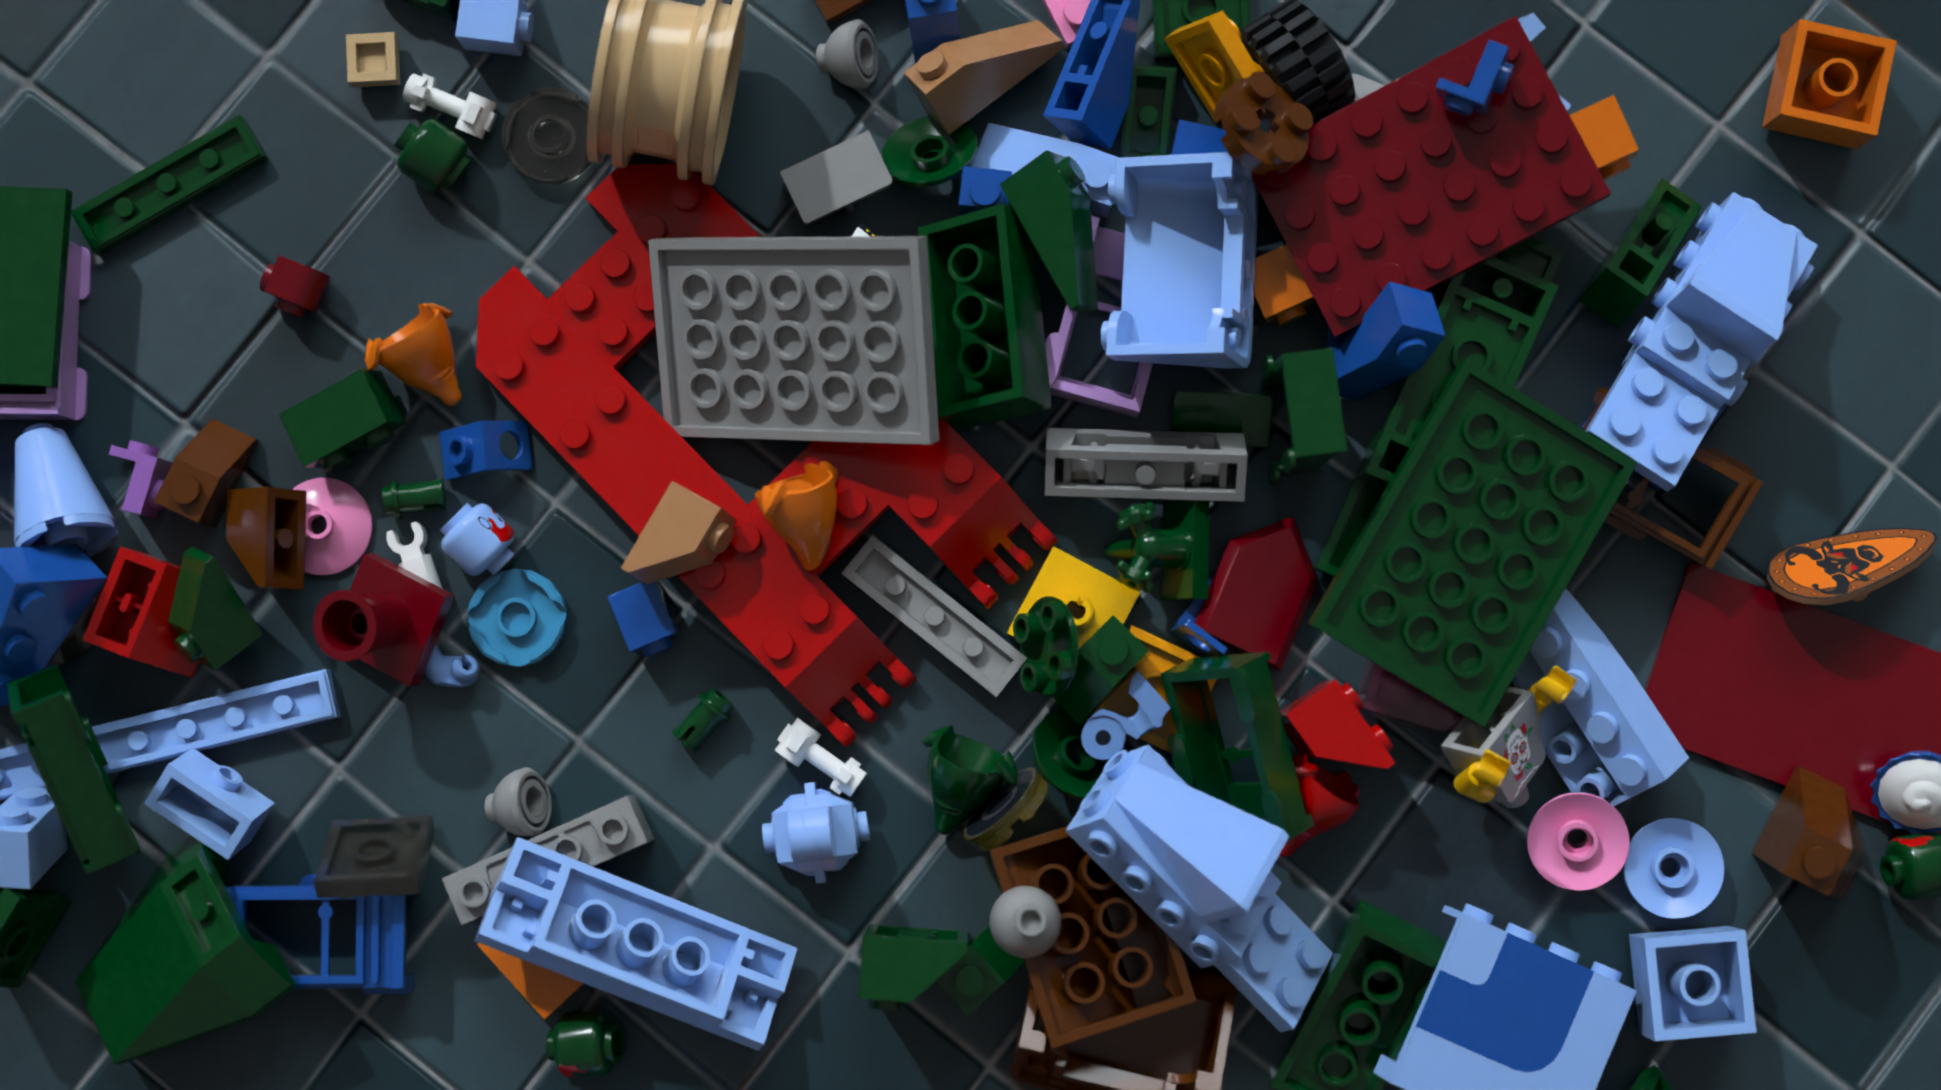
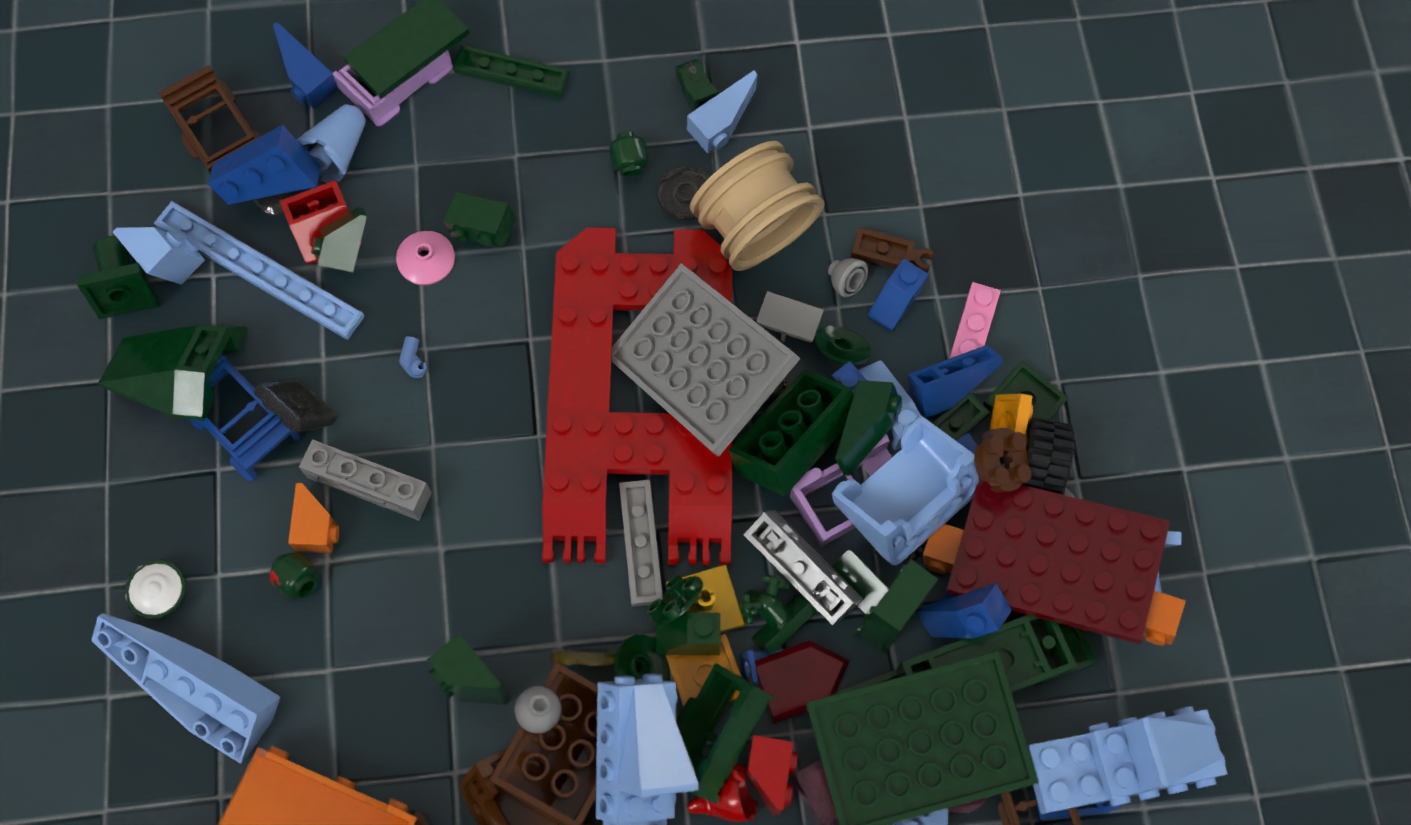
camera: 40 degrees right, 15 degrees down
dark green piece [7,663,141,875] -> none
medium lavender bracket [109,440,172,519] -> none
light blue brick [144,748,275,860] -> none
reddish brown slope [154,418,259,528] -> none
reddish brown slope [226,487,306,590] -> none
dark red plate [259,255,331,318] -> none
dark red plant [313,553,455,687] -> none
tan plate [346,32,401,87] -> none
orange hat [364,303,462,406] -> none
dark green pin [382,478,447,520] -> none
white bar [386,521,443,589] -> none
white bar [402,73,497,139] -> none
blue bracket [439,420,533,480] -> none
light blue head [439,502,515,576] -> none
dark azure tile [468,569,568,667] -> none
light blue slope [474,837,798,1051] -> none
light grey brick [484,767,552,837] -> none
blue brick [607,581,682,658] -> none
medium nougat slope [621,481,738,584] -> none
dark green pin [672,688,734,753] -> none
orange hat [755,461,838,570] -> none
light blue piece [762,782,870,883] -> none
white bar [775,717,867,797] -> none
medium nougat slope [903,20,1065,135] -> none
dark green hat [921,725,1018,835] -> none
dark green slope [936,923,1024,1016] -> none
medium blue leg [1081,670,1171,760] -> none
blue bracket [1436,40,1515,117] -> none
dark green slope [1578,178,1702,328] -> none
orange brick [1762,19,1897,149] -> none

